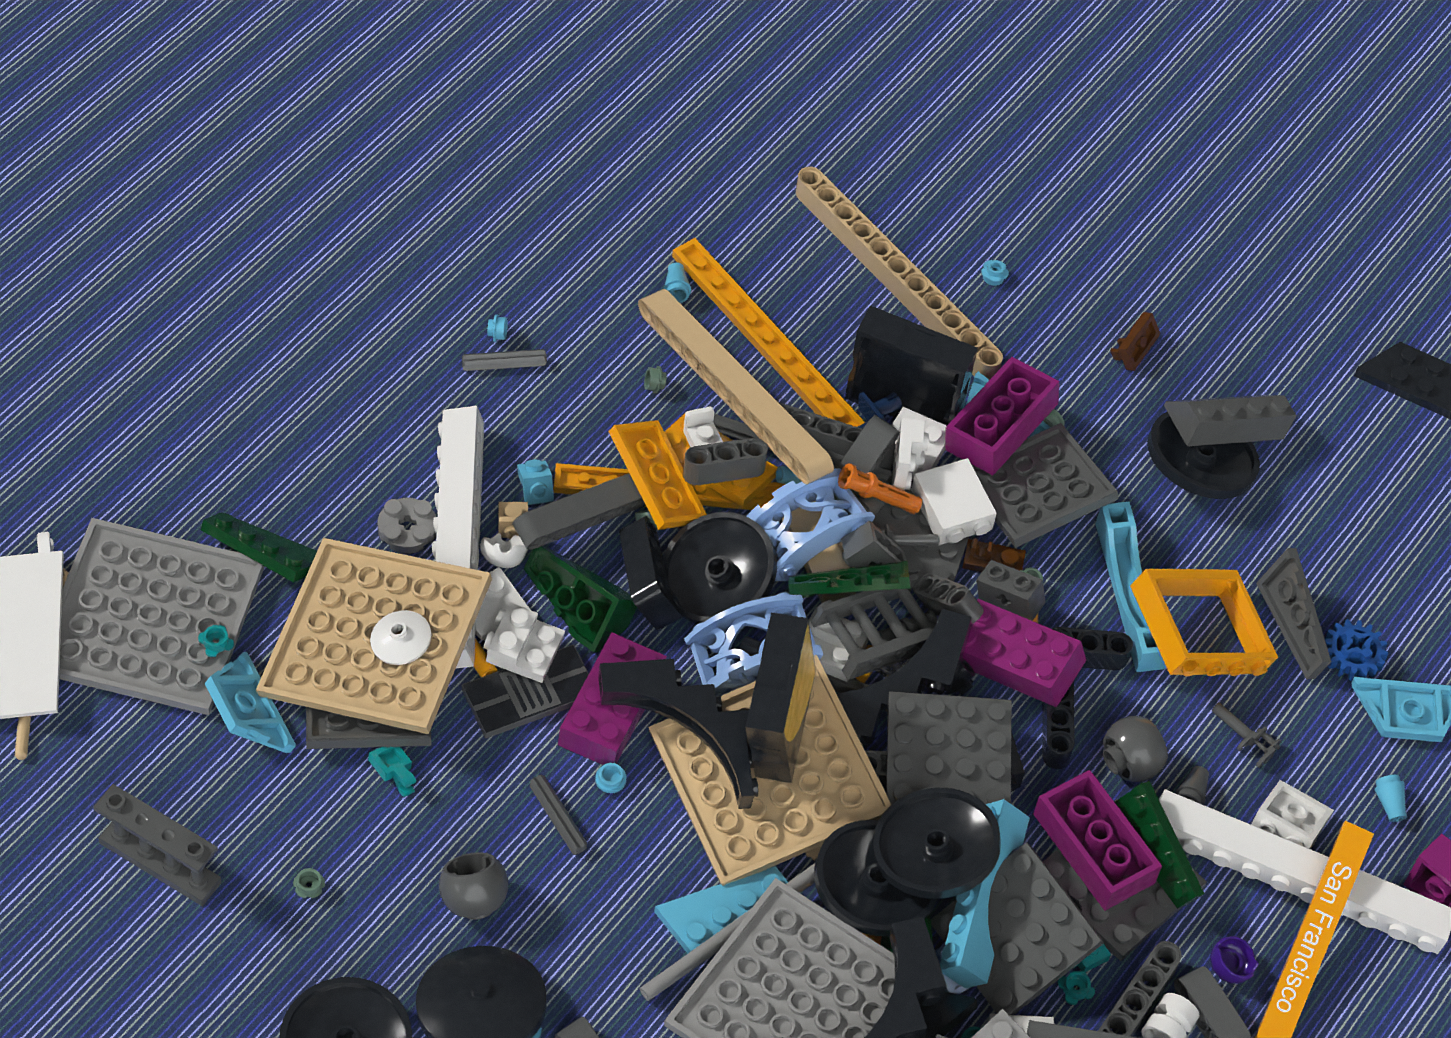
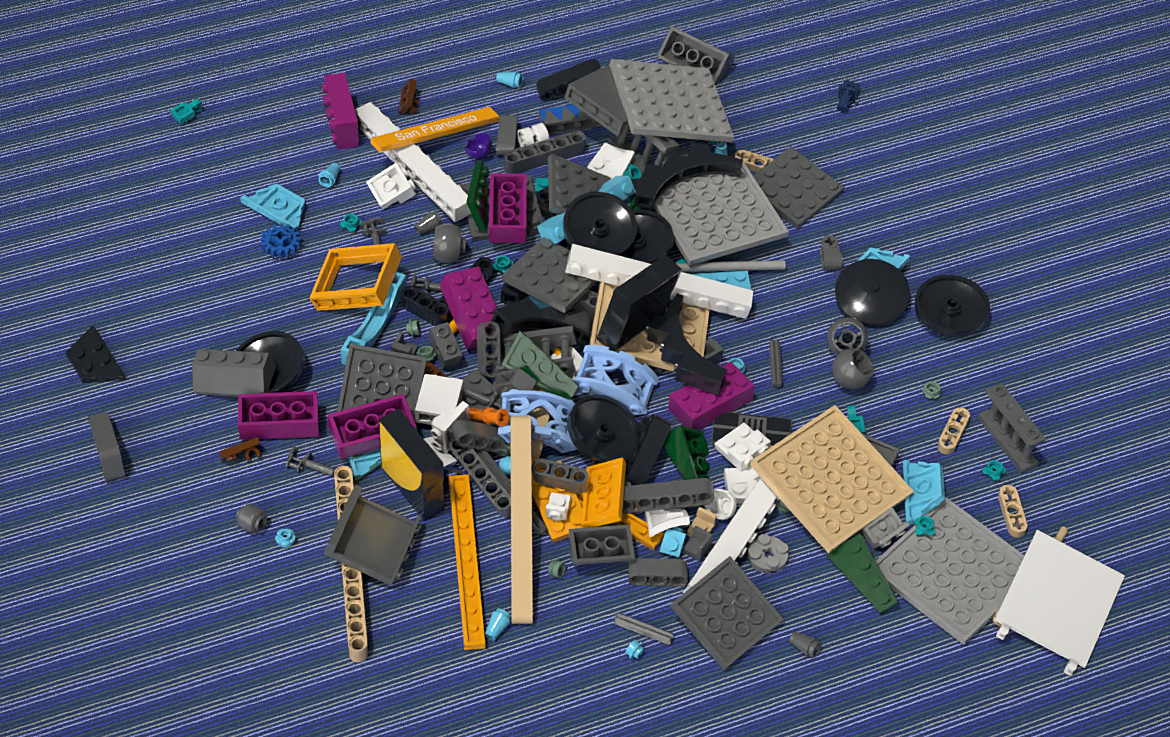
camera: 145 degrees left, 5 degrees down
white dish [370,610,432,665] -> none
dark grey wing [1256,548,1332,679] -> none
none -> dark grey beam [88,412,125,482]
none -> dark grey head [236,504,267,533]
none -> magenta brick [238,391,319,440]
none -> dark grey piece [285,446,335,476]
none -> dark grey panel [323,485,422,586]
none -> teal plate [340,214,362,232]
none -> dark grey panel [391,331,417,355]
none -> reddish brown plate [398,78,419,115]
none -> sand green plate [406,319,421,338]
none -> dark grey piece [410,275,442,294]
none -> teal plate [493,255,513,274]
none -> white brick [565,244,753,319]
none -> dark grey slope [568,525,635,565]
none -> dark grey beam [628,558,688,587]
none -> white plate [645,508,690,537]
none -> dark grey plate [669,556,784,670]
none -> dark grey panel [683,526,713,562]
none -> dark grey panel [704,337,724,364]
none -> dark grey cone [789,632,822,658]
none -> dark grey wheel [832,348,874,390]
none -> light grey bracket [861,507,910,549]
none -> tan beam [938,408,970,455]
none -> teal plate [982,460,1006,481]
none -> tan beam [998,485,1027,538]

